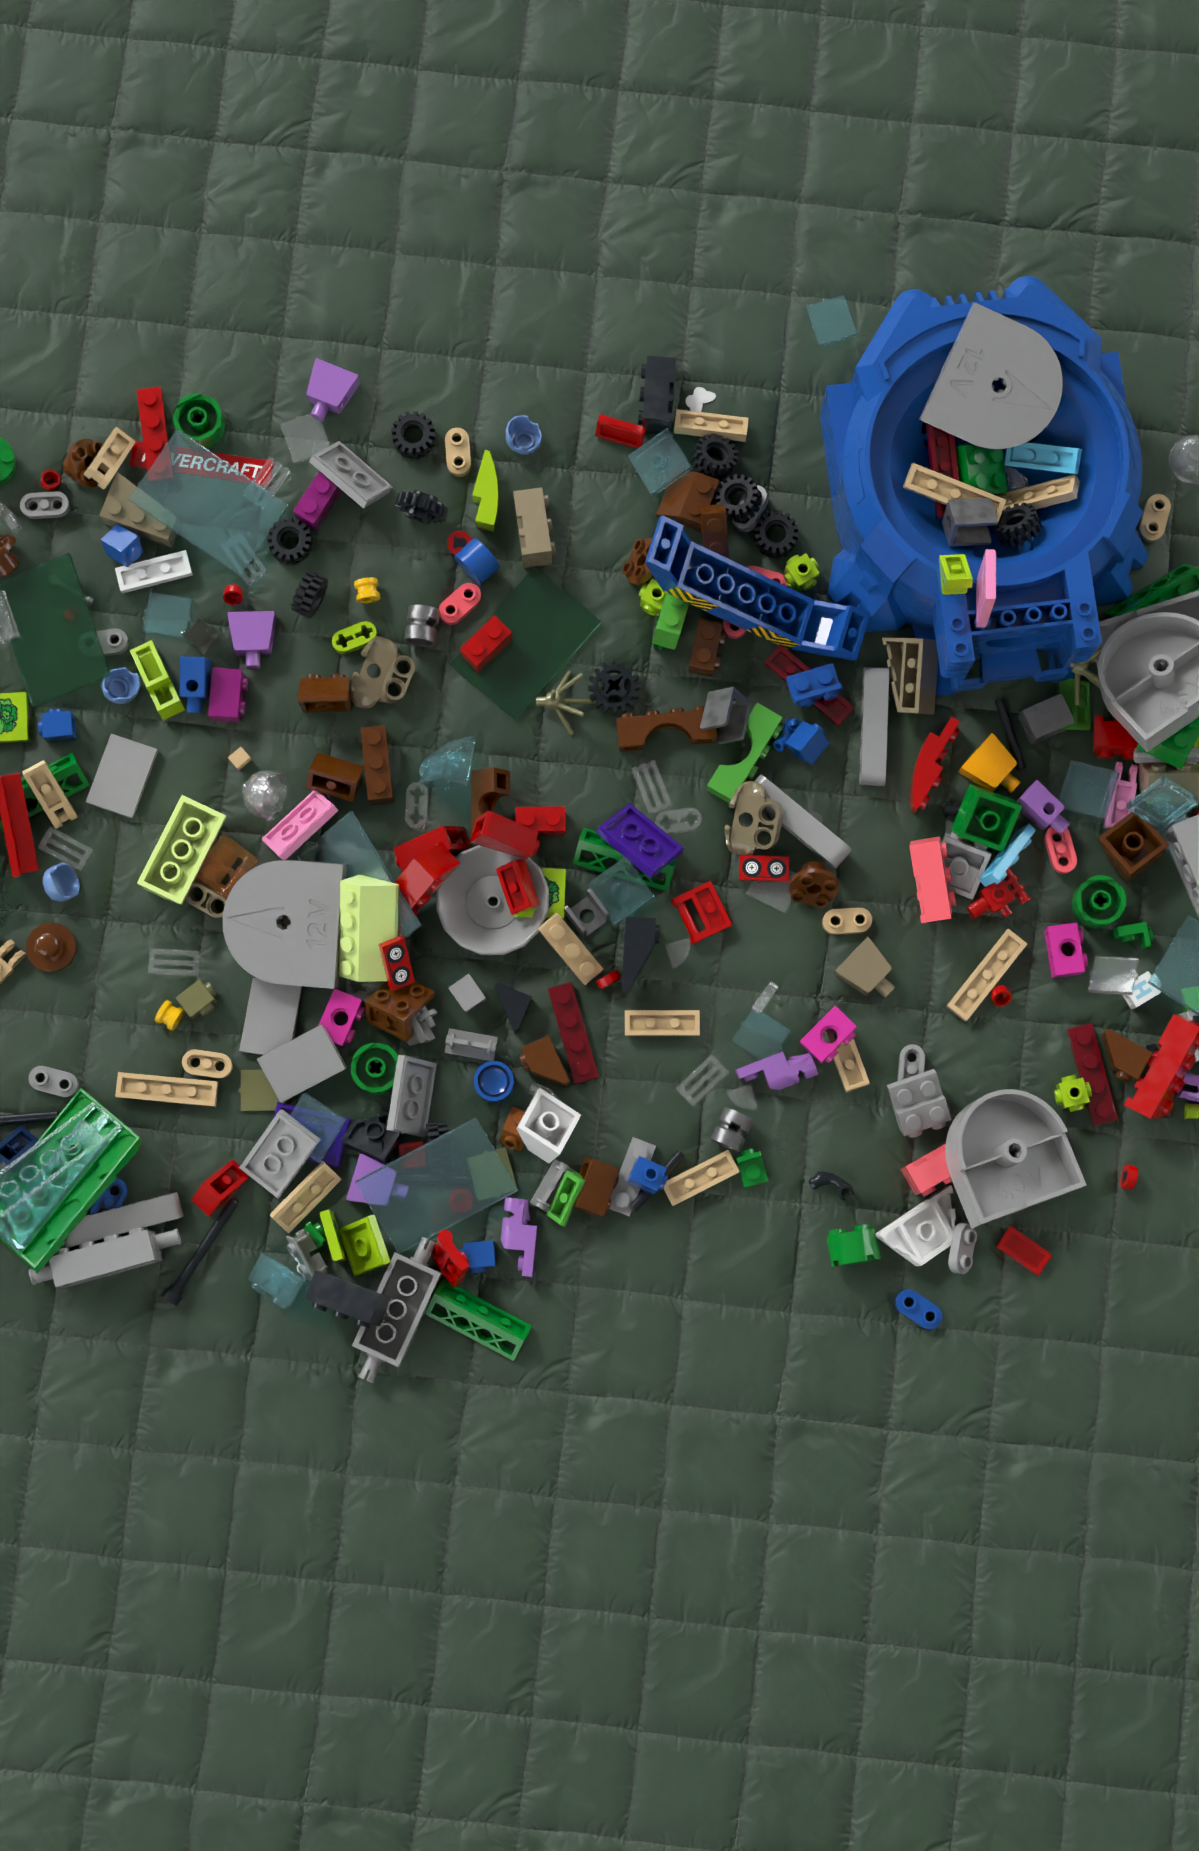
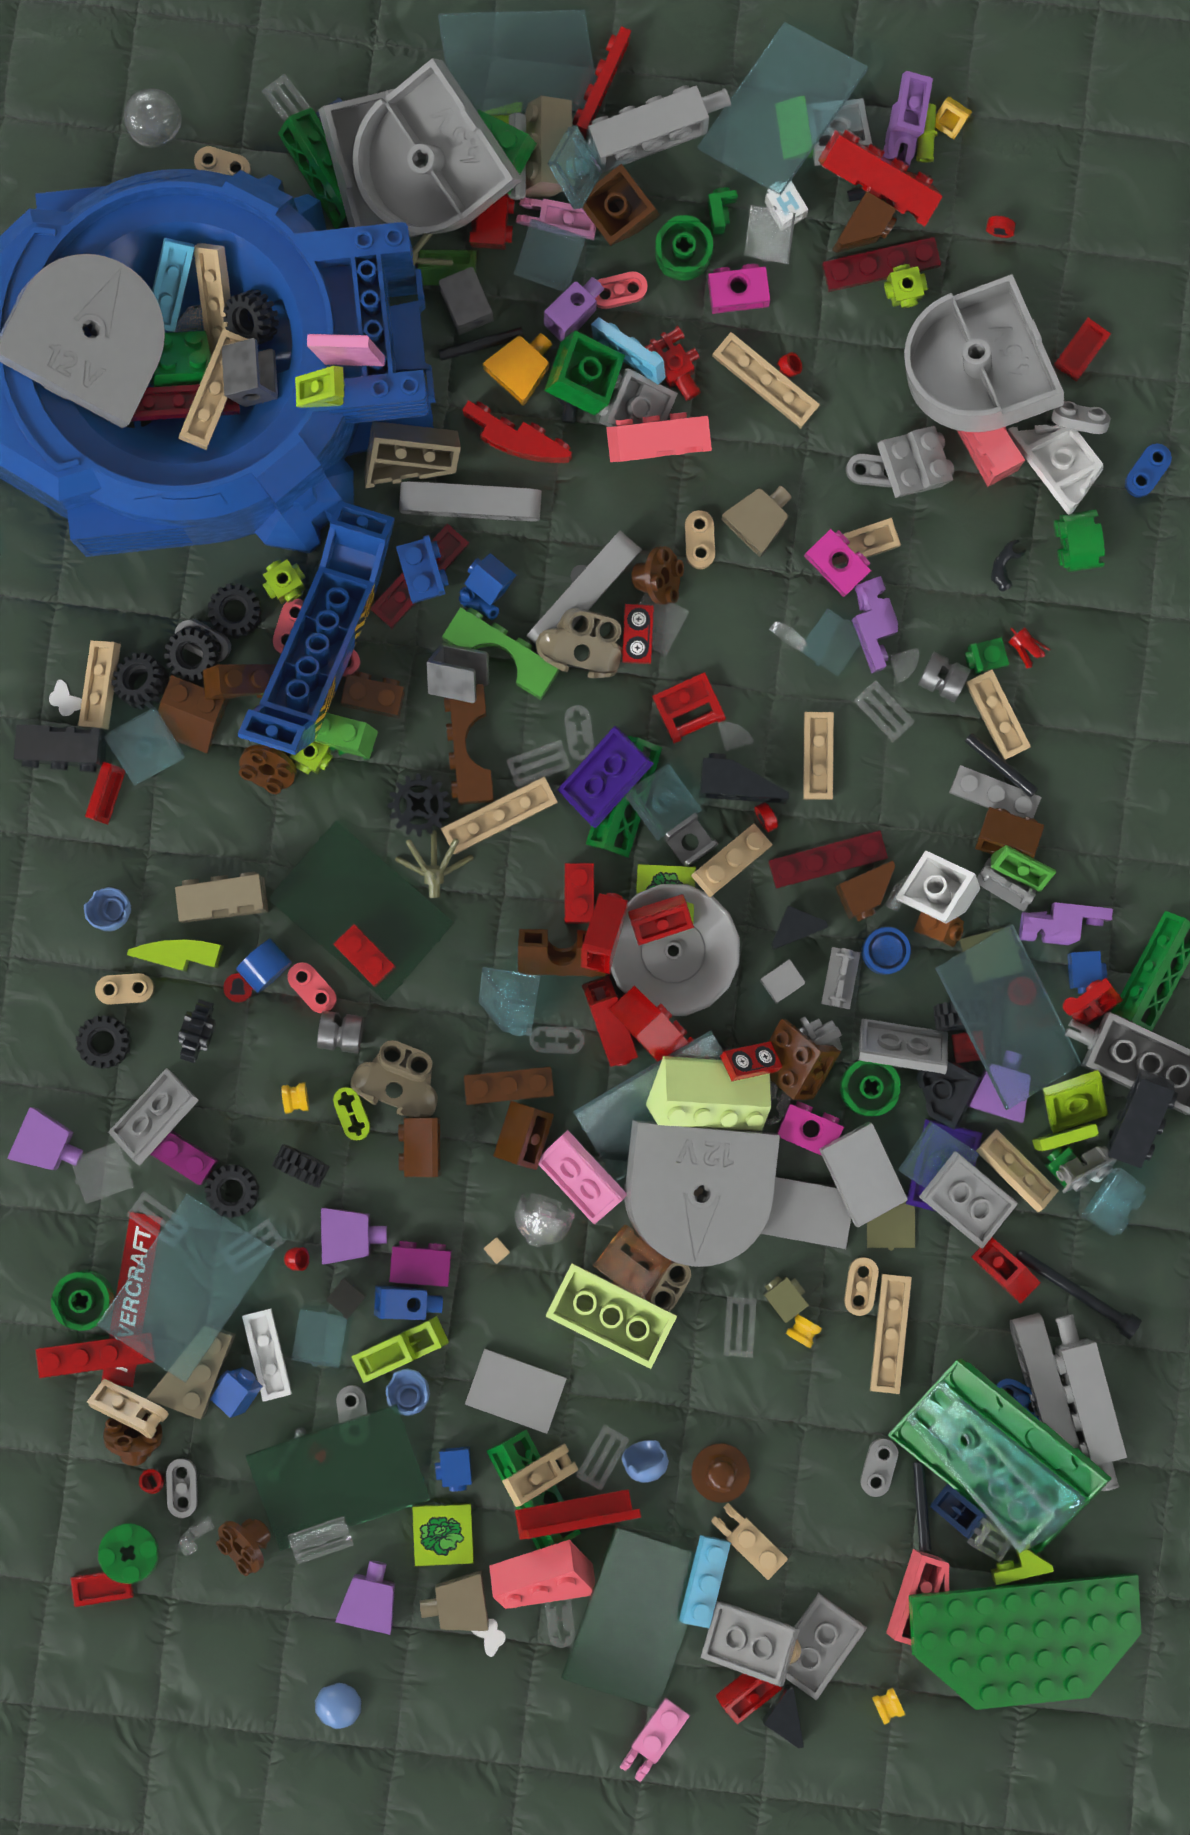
camera: 90 degrees left, 5 degrees up
blue brick [626,1156,668,1194] -> none
none -> tan plate [441,776,558,855]
none -> red piece [1008,627,1051,669]

